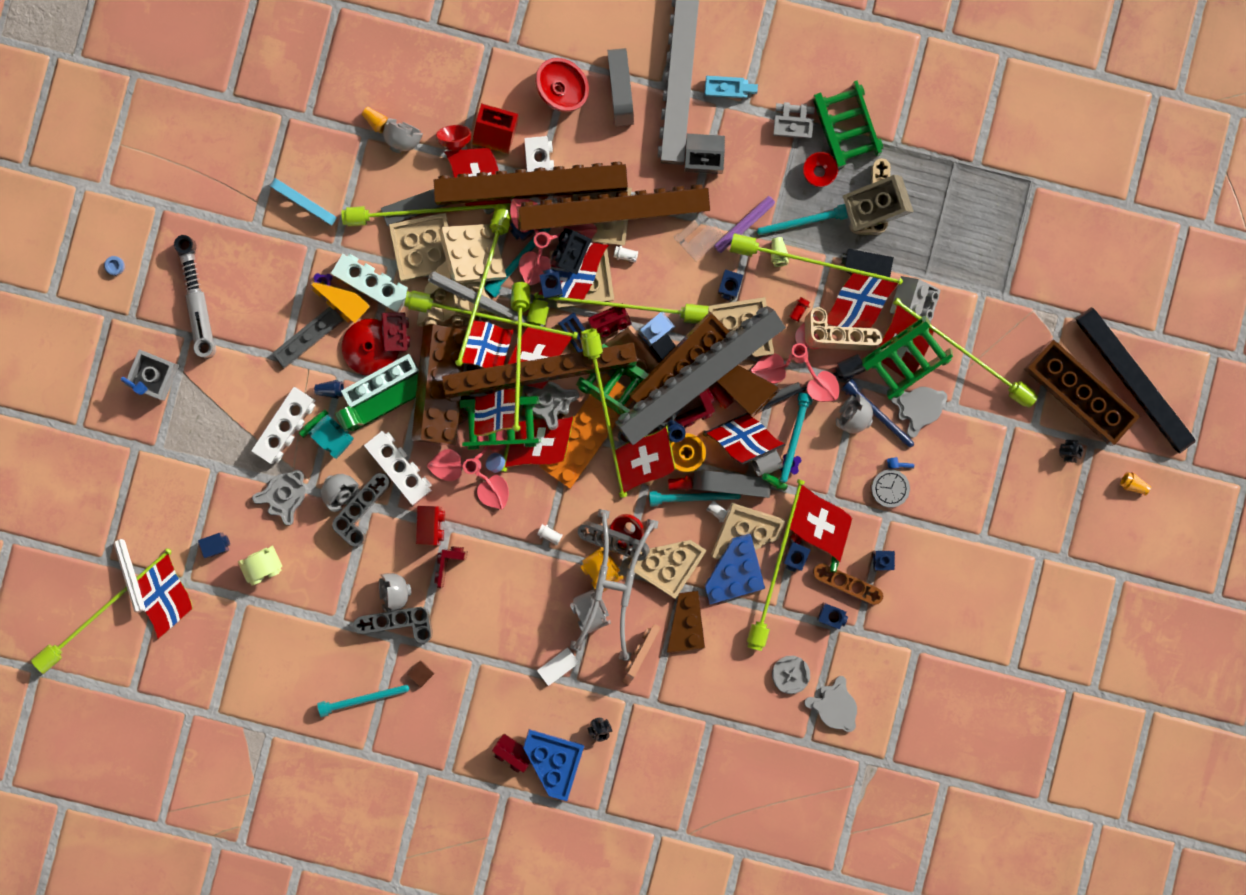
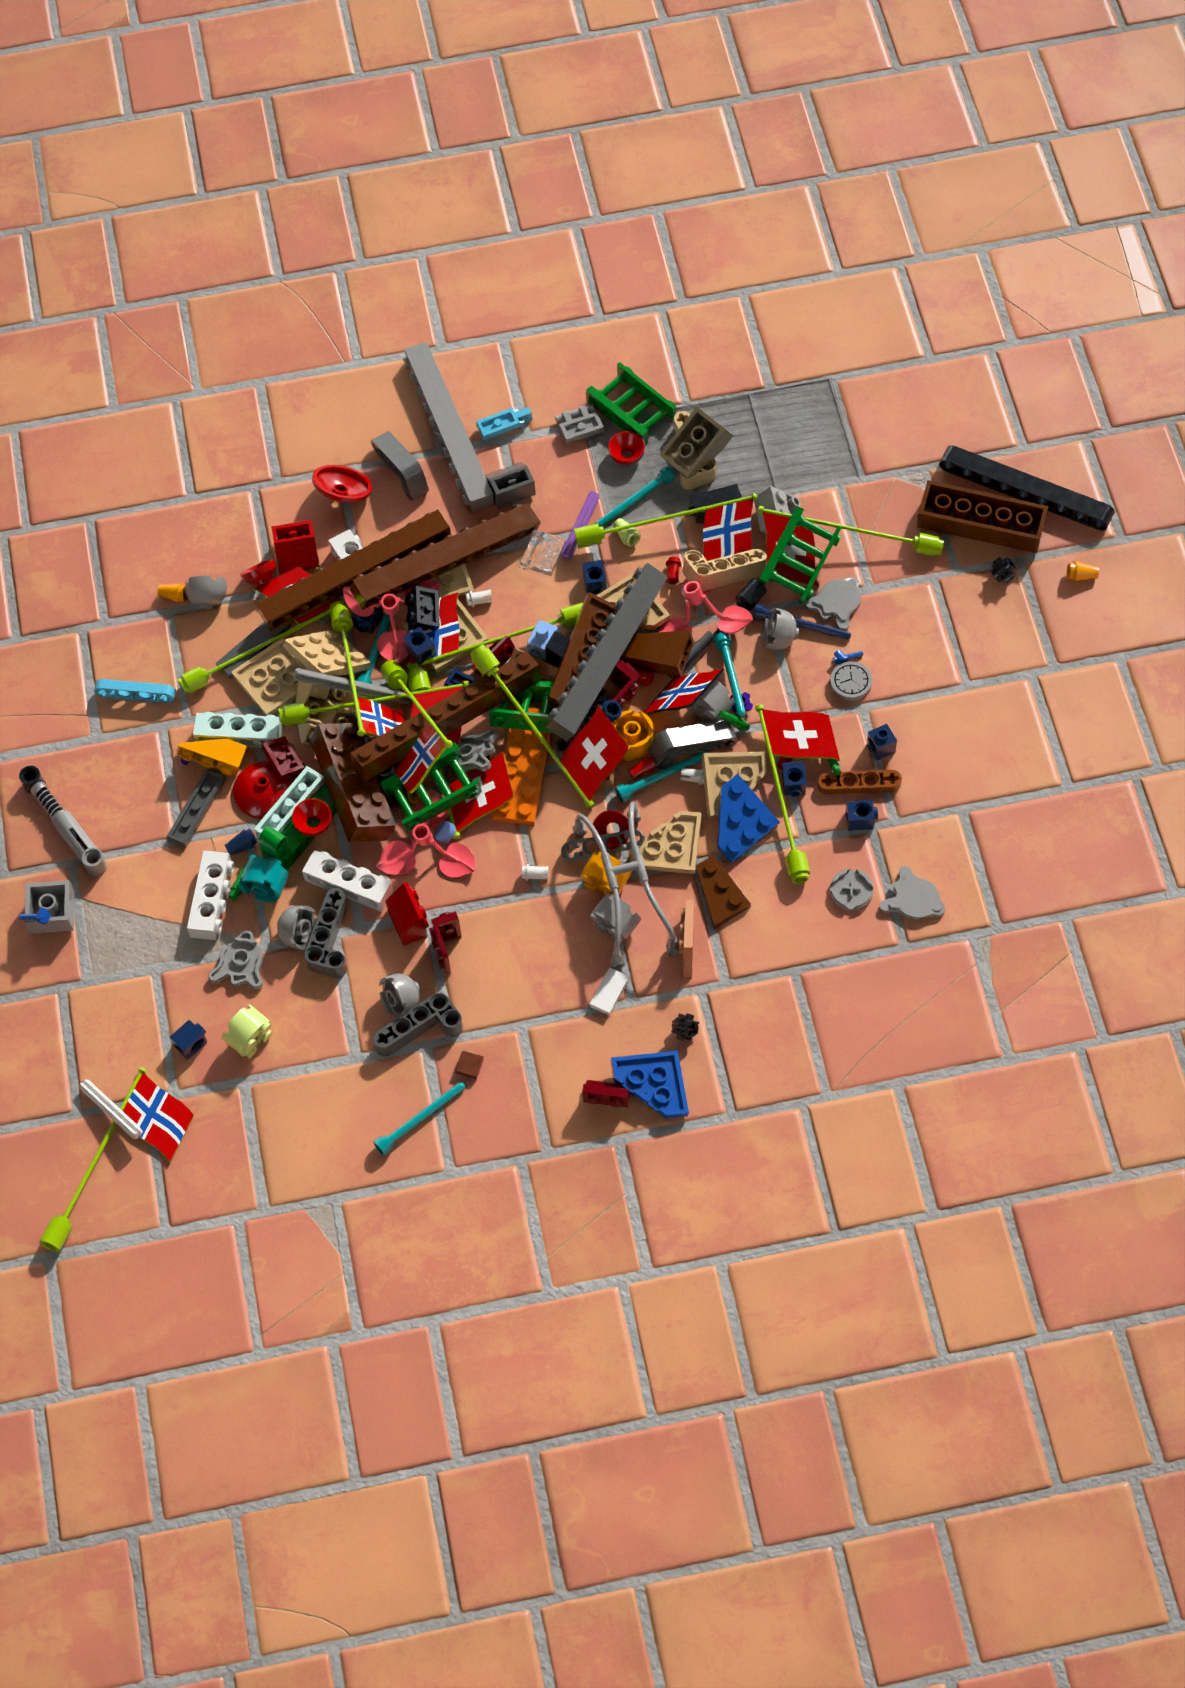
camera: 20 degrees left, 25 degrees down
none -> red piece [292,799,332,836]

